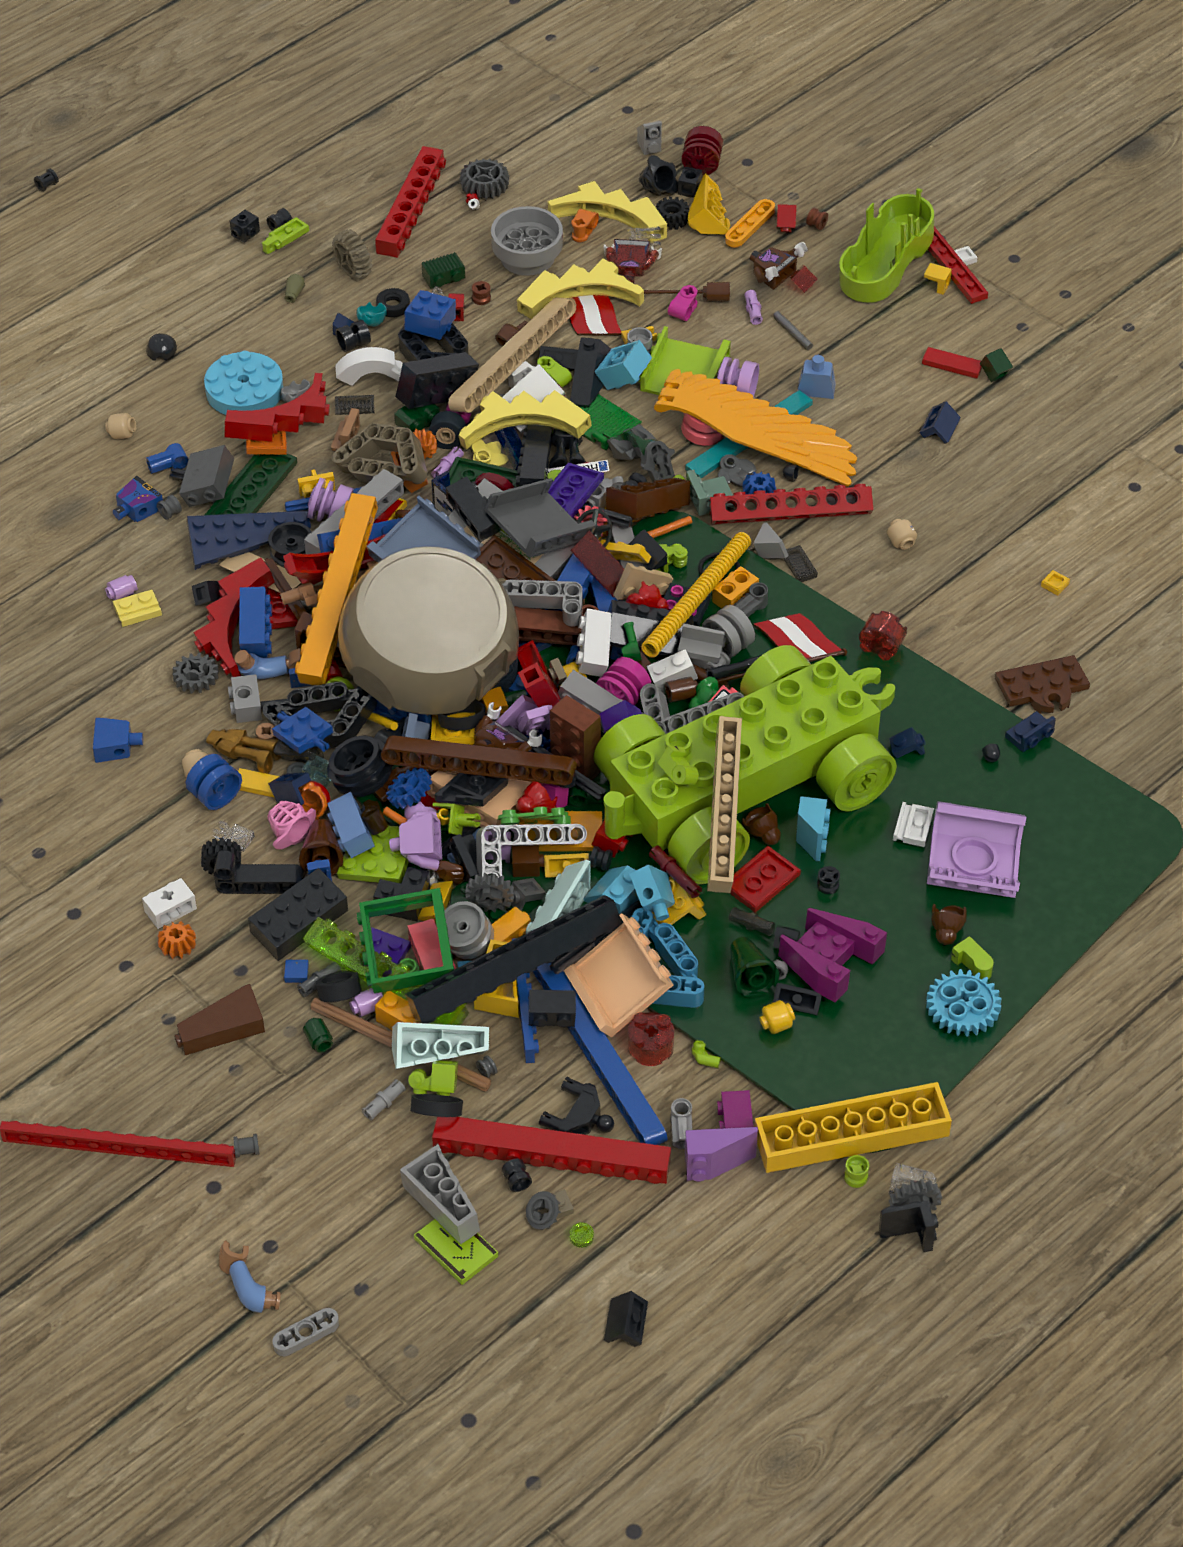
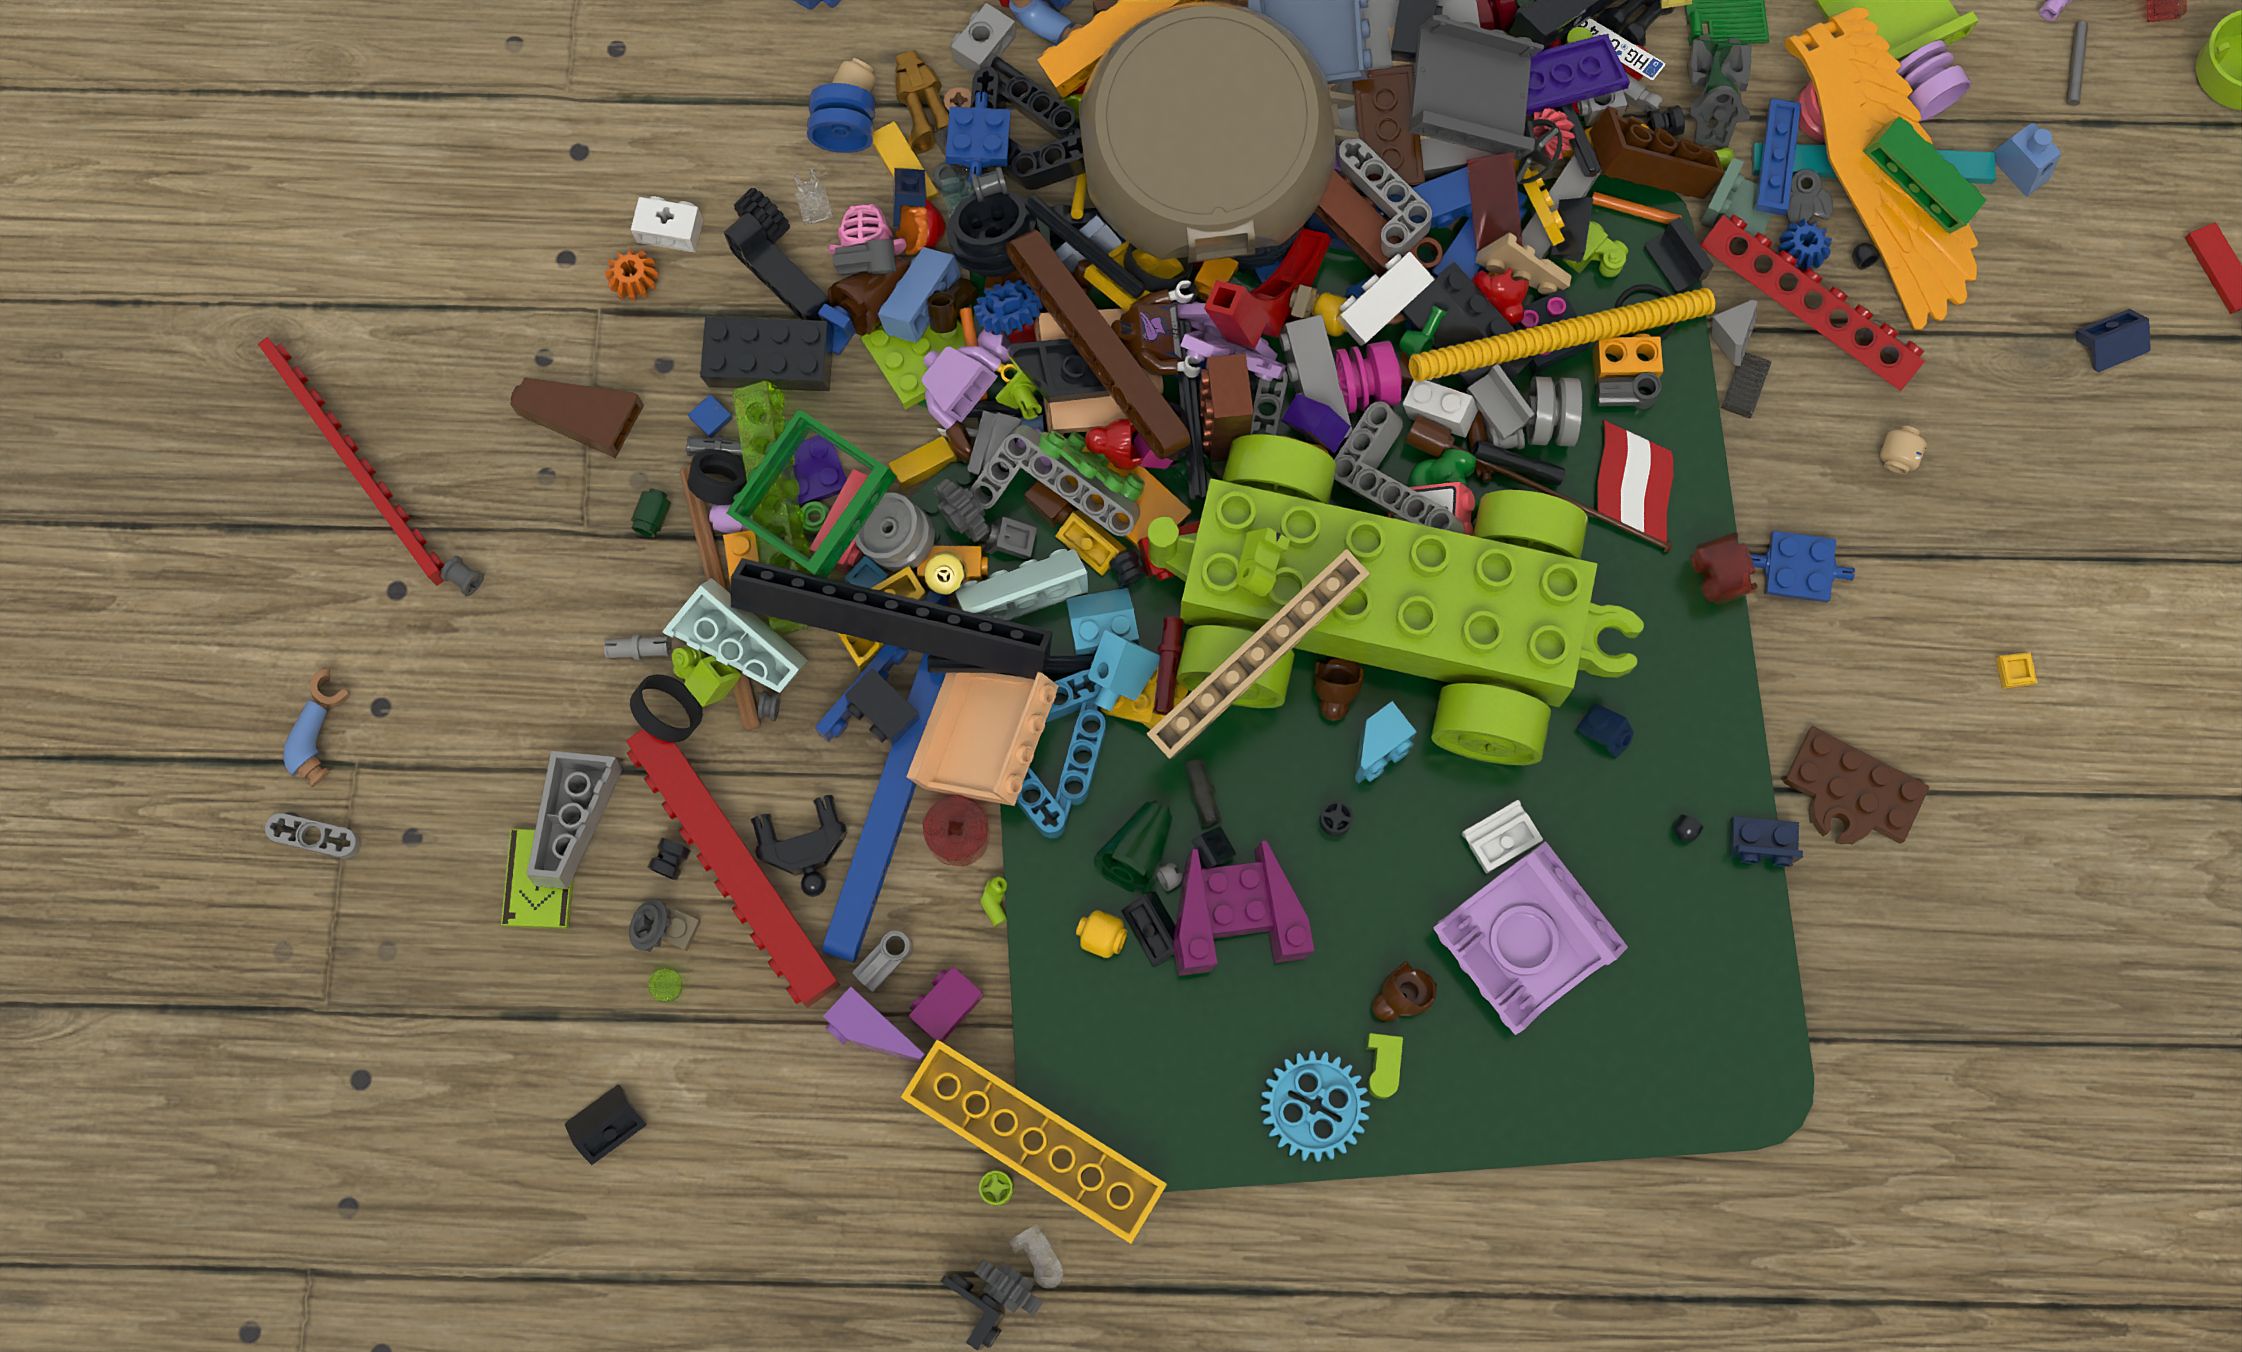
camera: 45 degrees right, 25 degrees up
black brick [373,867,430,922] -> none
red tile [730,846,801,913] -> none
none -> dark grey piece [833,239,896,275]
none -> light yellow head [924,551,967,595]
none -> dark grey bush [971,166,1008,202]
none -> black axle [1025,194,1146,299]
none -> black panel [1644,217,1714,294]
none -> blue plate [1745,531,1855,603]
none -> blue plate [1755,98,1801,216]
none -> green brick [1863,116,1986,234]

